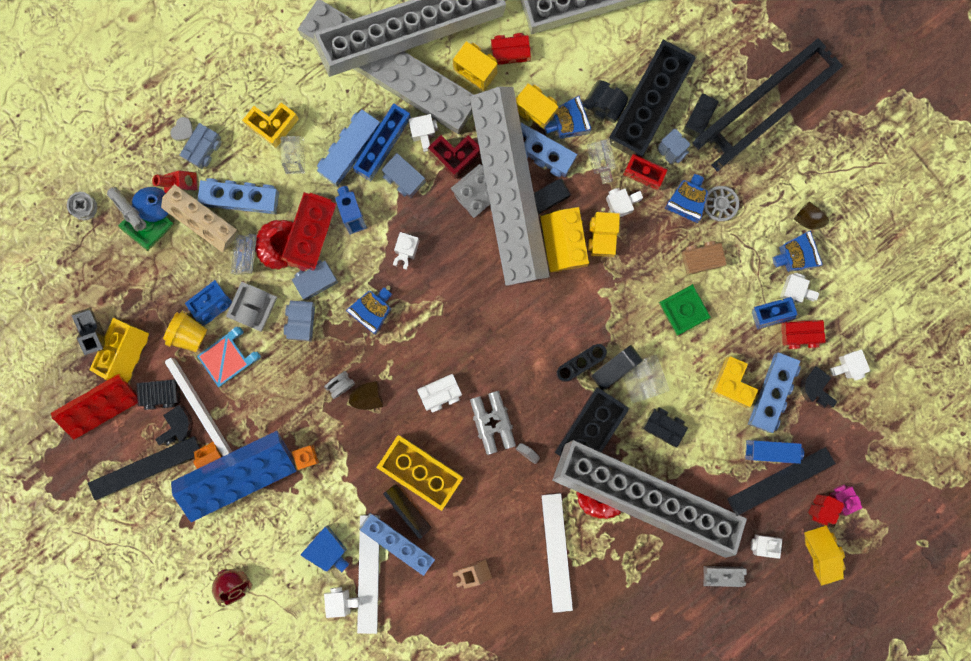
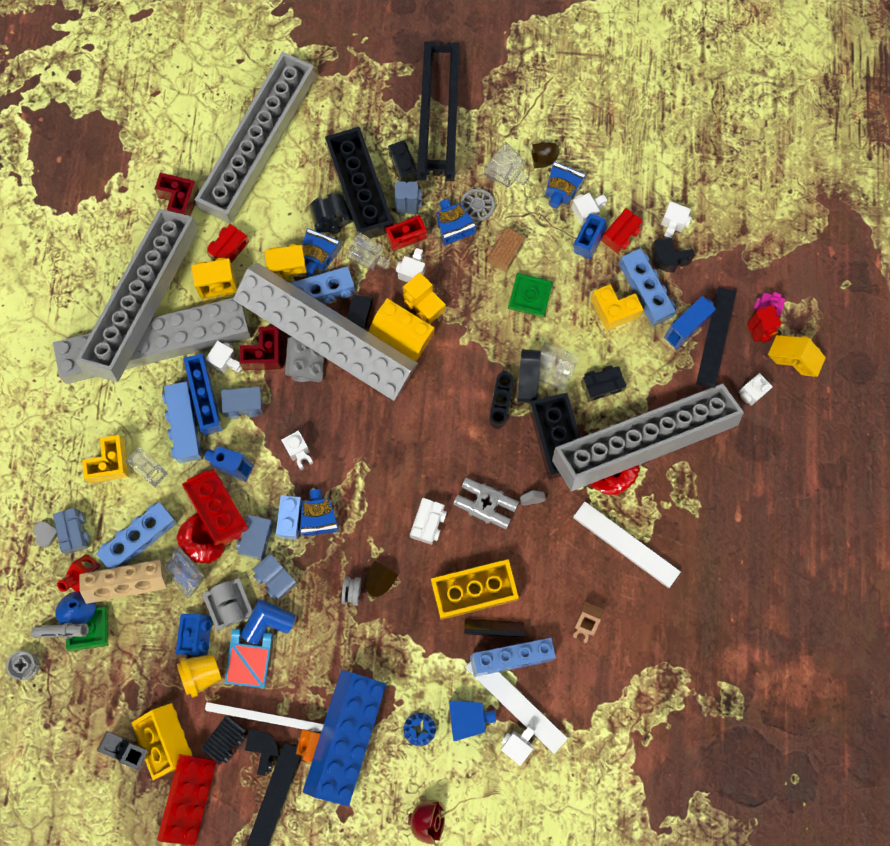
camera: 50 degrees left, 10 degrees down
orange brick [292,445,319,470] -> none
light grey hinge [704,566,747,587] -> none
none -> blue brick [241,599,295,644]
none -> light blue brick [276,495,303,540]
none -> blue gear [403,713,436,746]
none -> clear torso [484,142,530,187]

